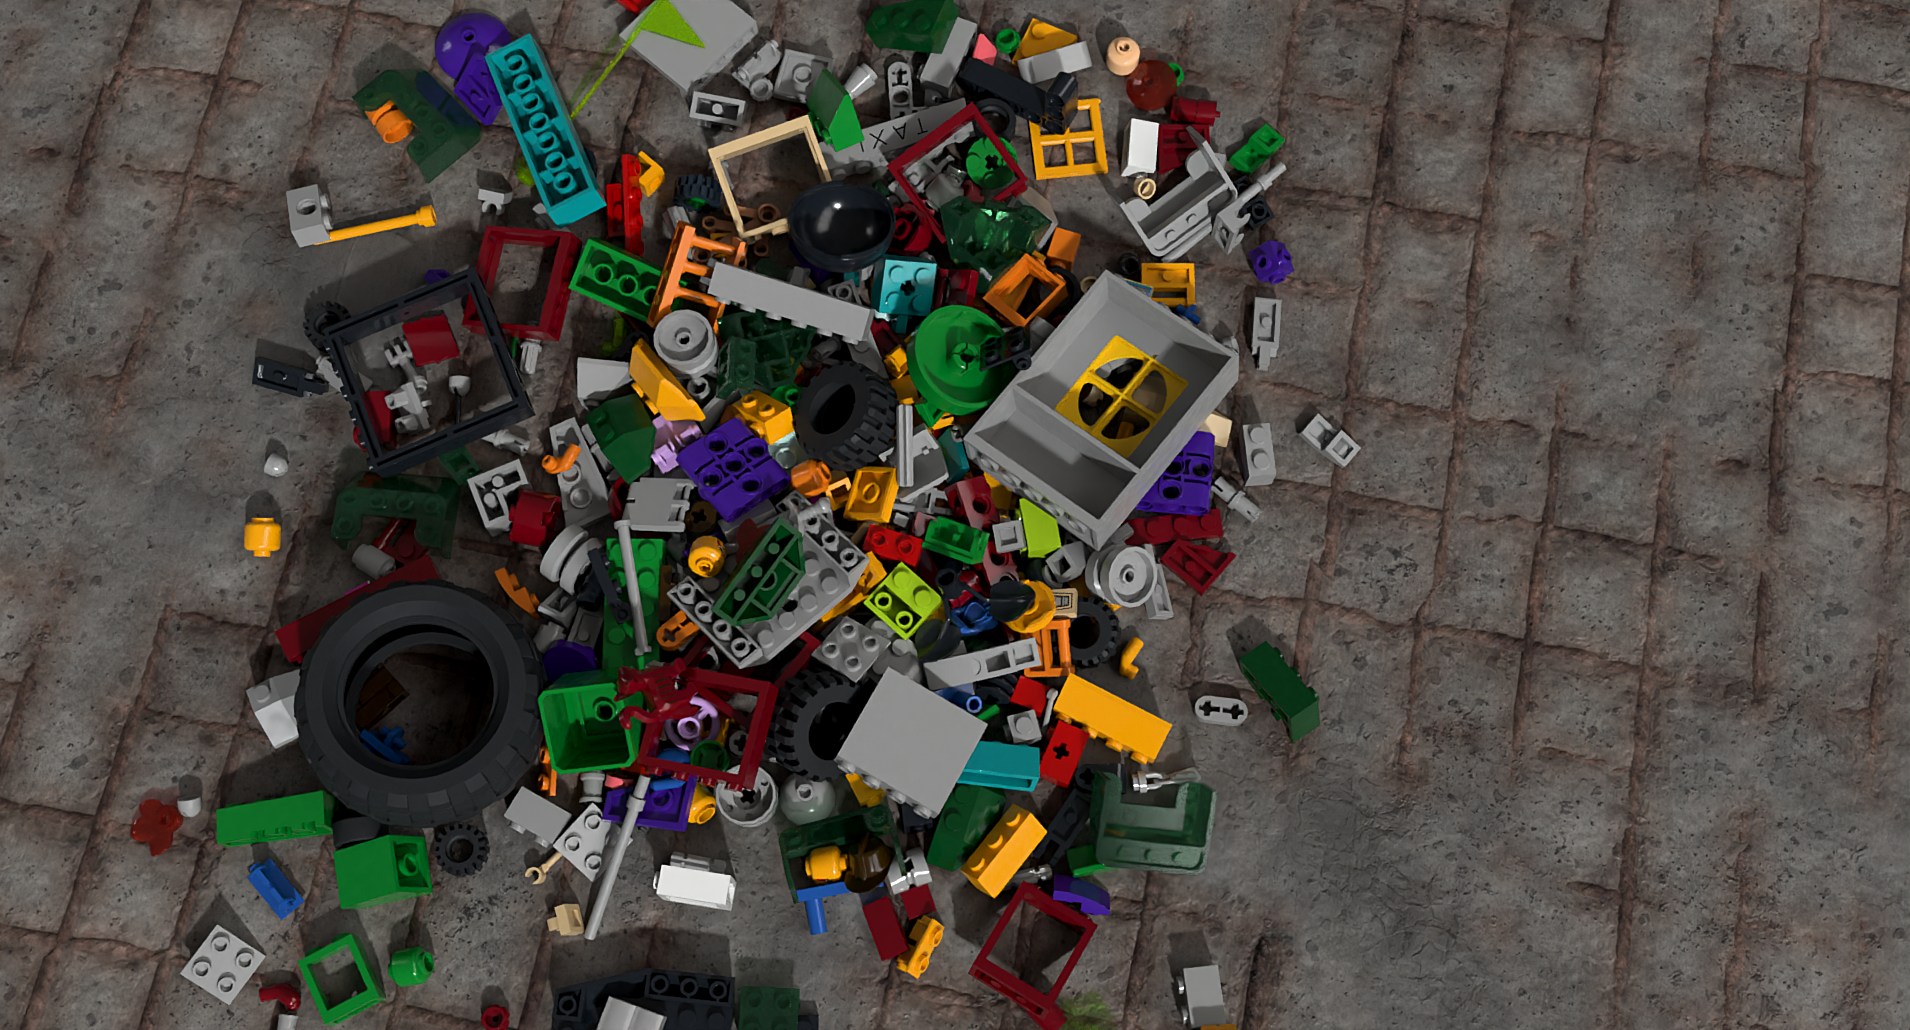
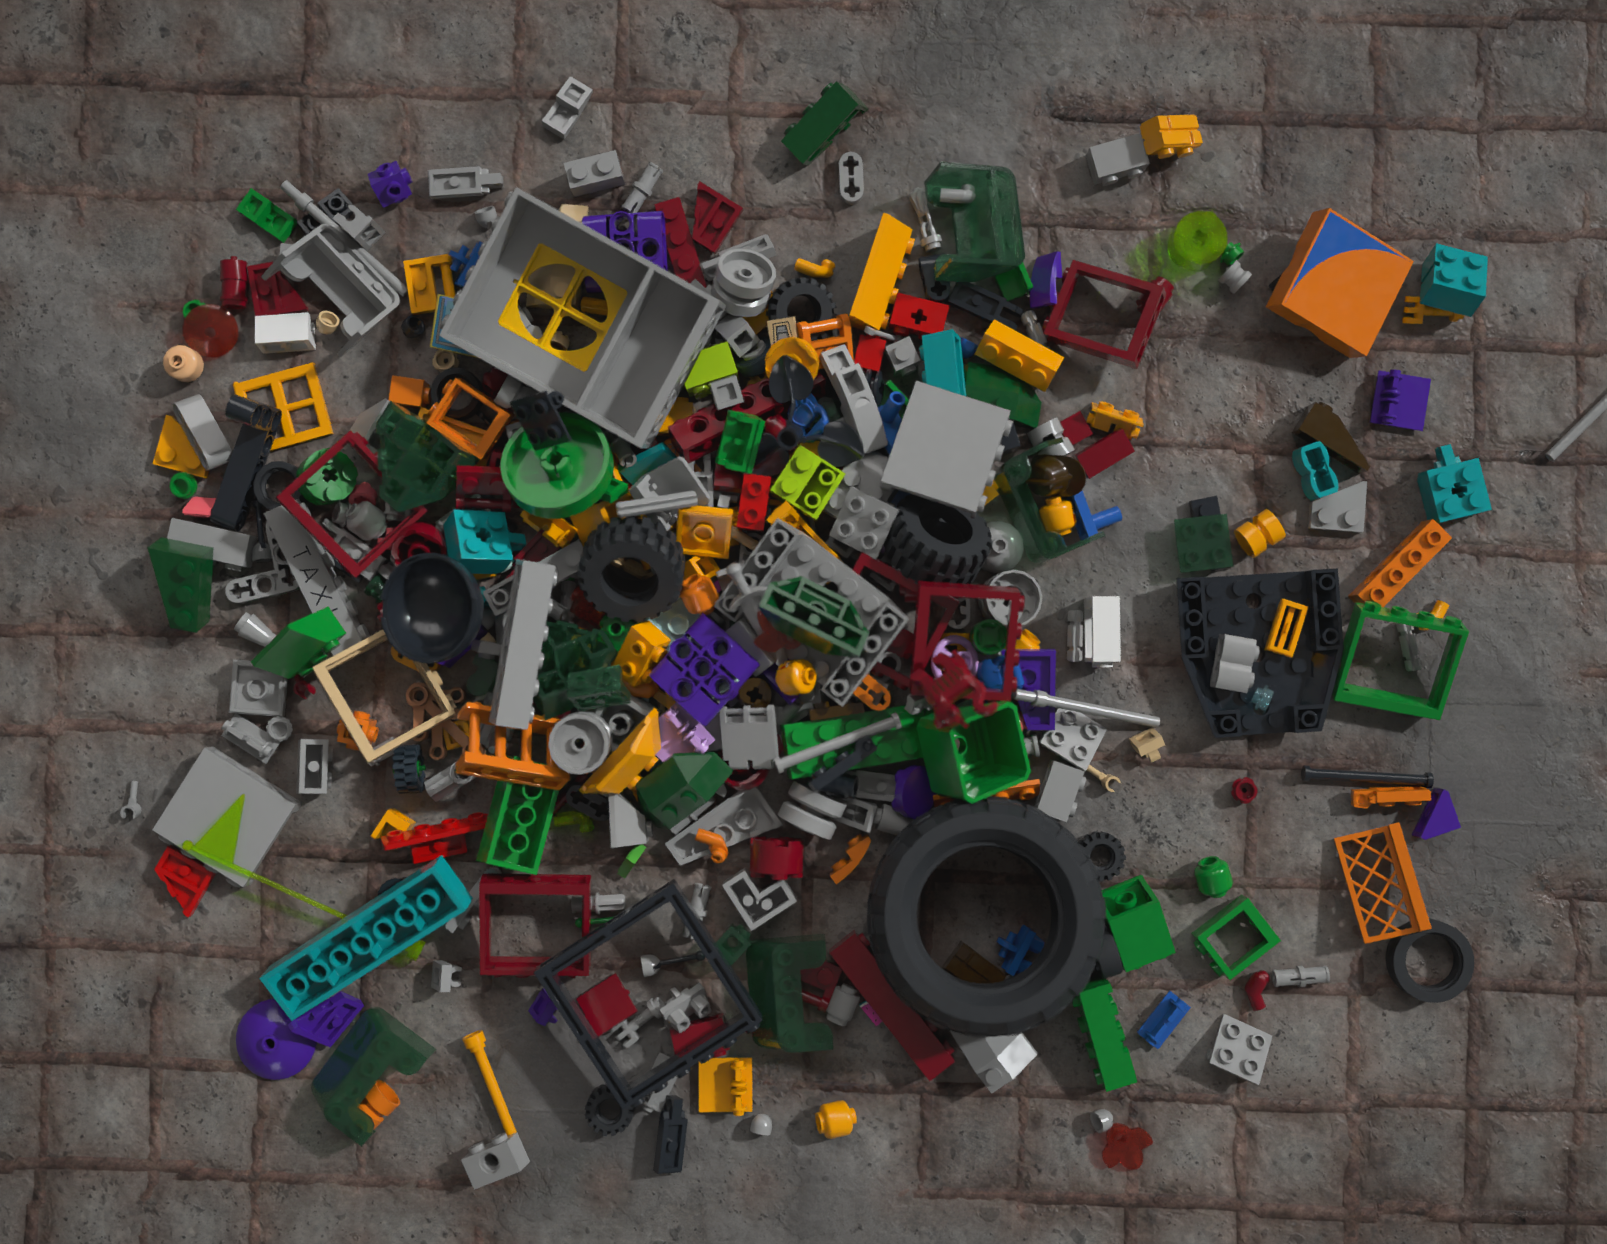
camera: 100 degrees left, 15 degrees up
none -> orange brick [337,711,379,751]
none -> bright green tile [617,844,646,878]
none -> light orange hinge [699,1057,753,1116]
none -> light grey arm [940,184,976,203]
none -> blue hinge [960,337,978,359]

